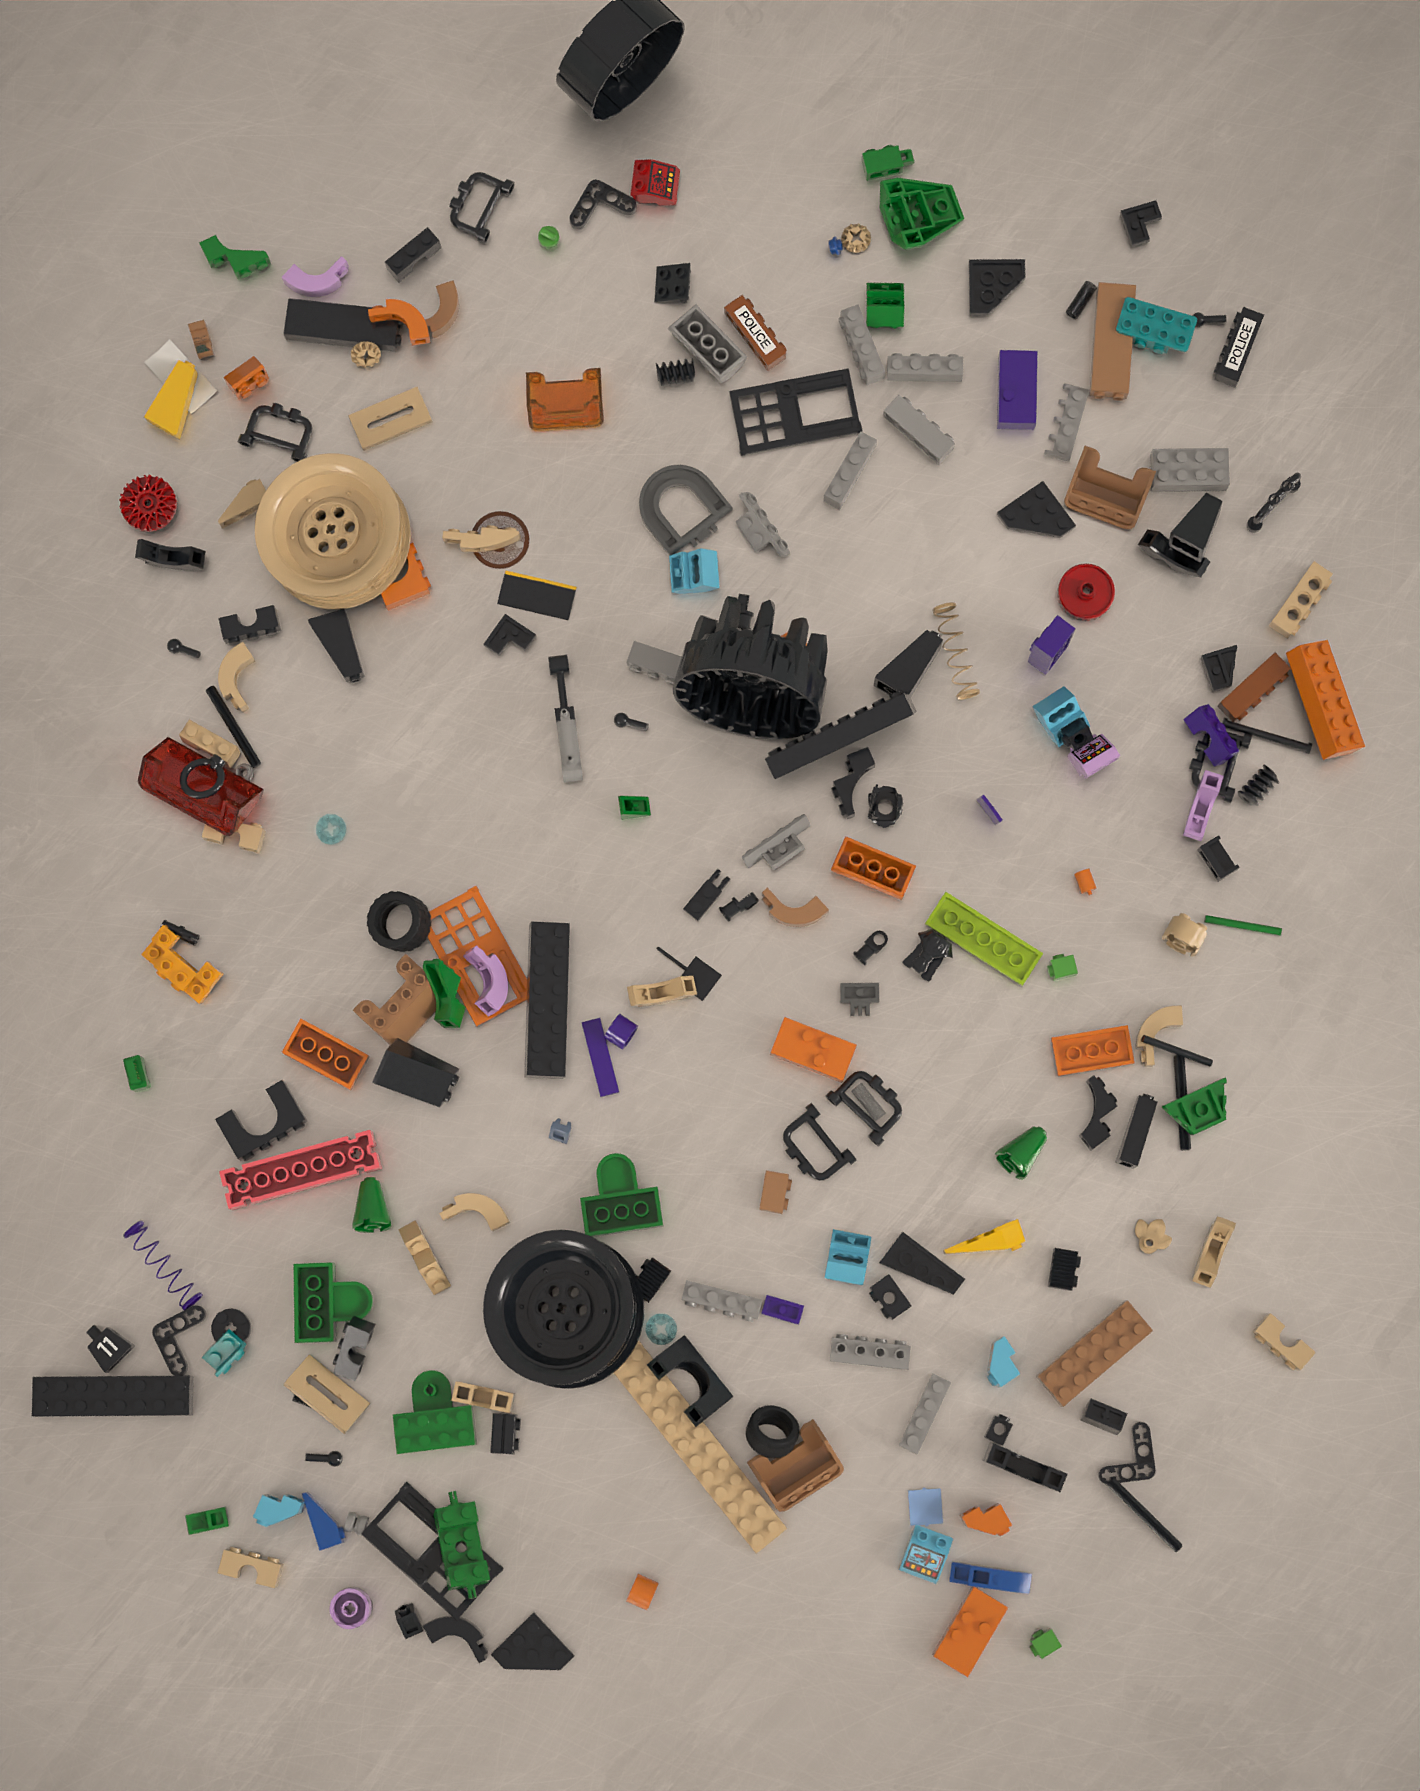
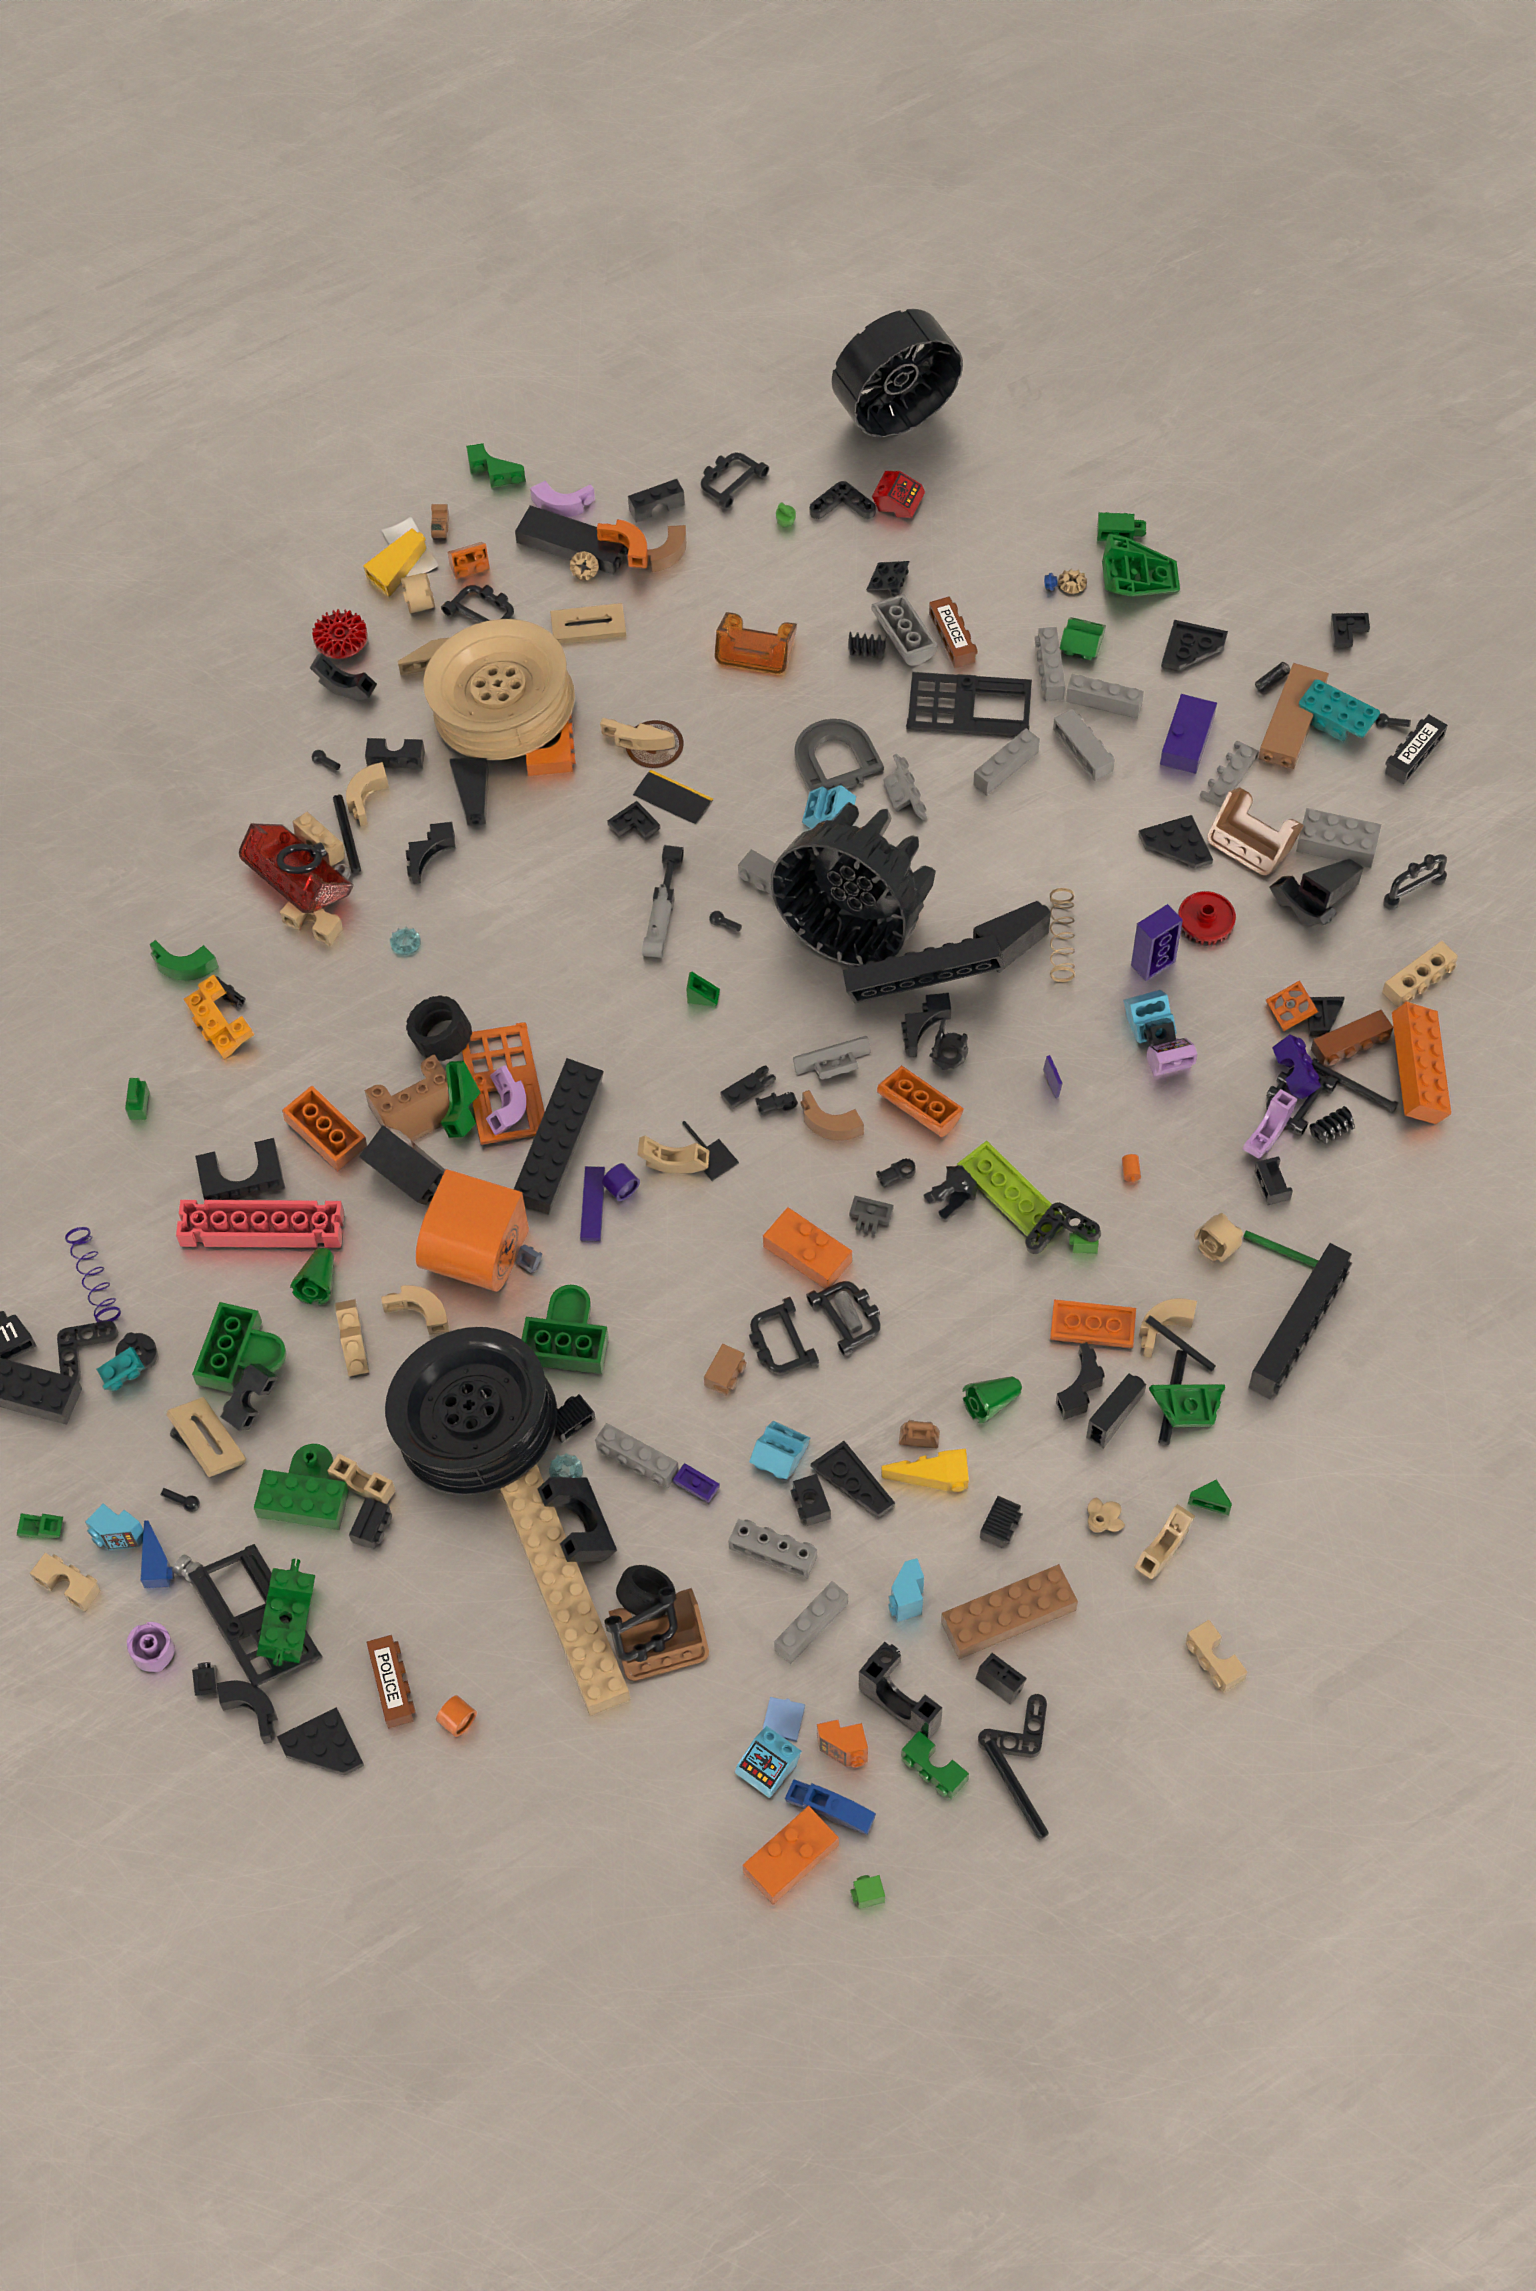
camera: 15 degrees right, 20 degrees down
none -> green arch [149,940,219,981]
none -> dark orange brick [367,1635,416,1729]
none -> tan brick [401,573,435,614]
none -> black arch [406,822,456,884]
none -> orange brick [416,1169,529,1292]
none -> black bar [604,1587,678,1662]
none -> medium nougat piece [899,1420,940,1448]
none -> green arch [901,1731,969,1799]
none -> black beam [1025,1202,1101,1254]
none -> green slope [1188,1479,1232,1516]
none -> black brick [1248,1243,1352,1400]
none -> orange piece [1266,980,1318,1031]

